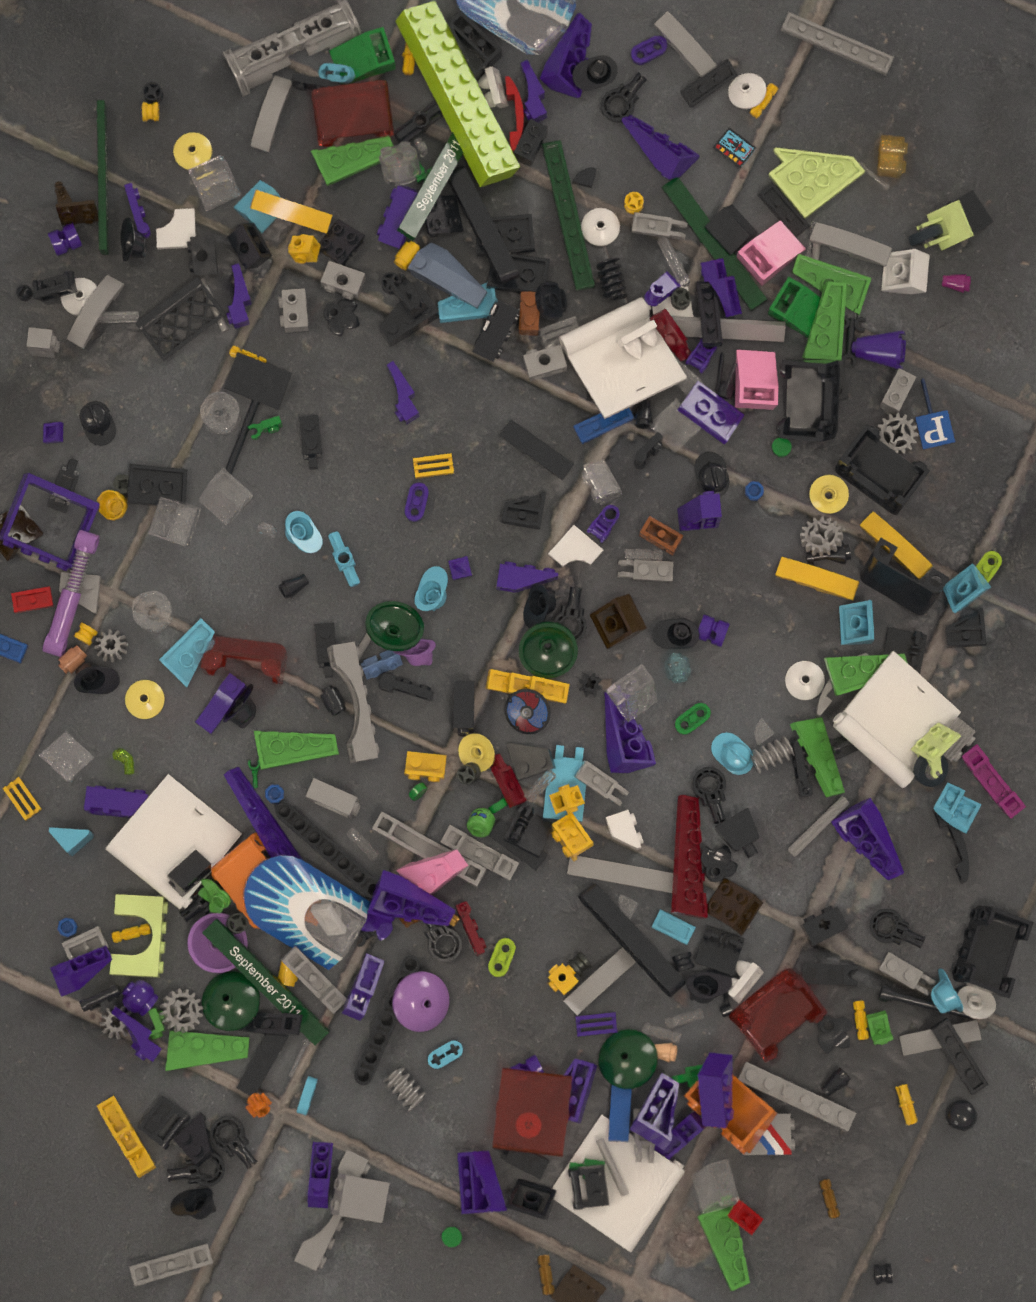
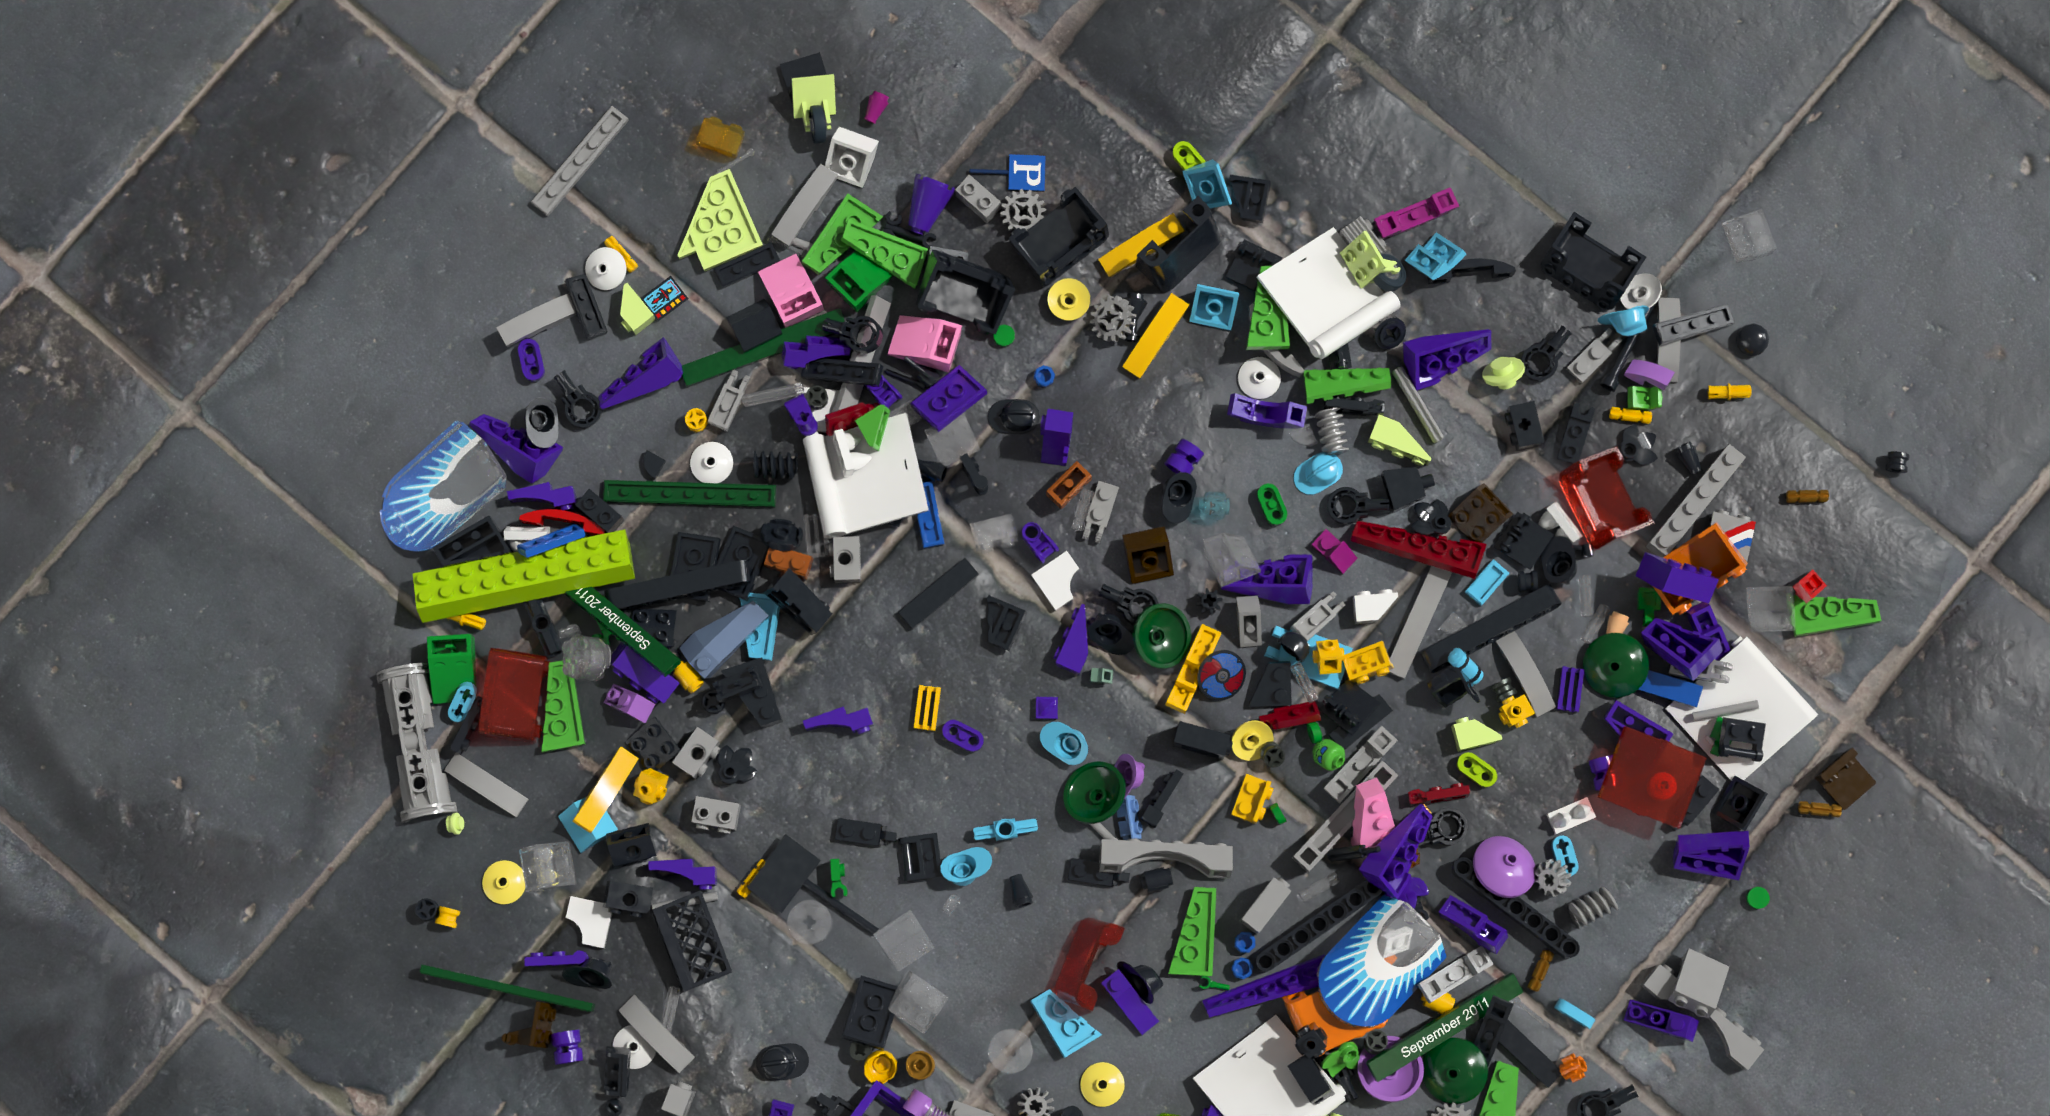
camera: 75 degrees left, 0 degrees up
none -> yellowish green plate [446,813,464,835]
none -> blue tile [517,524,585,558]
none -> medium lavender slope [603,683,655,723]
none -> yellowish green slope [620,283,656,335]
none -> black pin [822,316,883,354]
none -> bright green slope [855,405,890,451]
none -> black plate [898,833,943,882]
none -> pearl gold wheel [906,1051,935,1080]
none -> sand green piece [1090,668,1113,684]
none -> dark purple arch [1227,393,1307,429]
none -> blue tile [1234,932,1255,953]
none -> light grey slope [1236,596,1262,647]
none -> black hair [1278,632,1310,663]
none -> black brick [1295,1022,1328,1059]
none -> magenta slope [1311,529,1358,574]
none -> black axle [1327,845,1381,862]
none -> yellowish green slope [1368,415,1431,466]
none -> black gear [1373,316,1406,349]
none -> black piece [1427,648,1484,708]
none -> yellowish green slope [1451,717,1502,752]
none -> yellowish green piece [1482,357,1525,389]
none -> pearl gold axle [1528,949,1554,992]
none -> light grey gear [1534,859,1572,897]
none -> white tile [1546,797,1596,835]
none -> medium lavender slope [1624,360,1675,391]

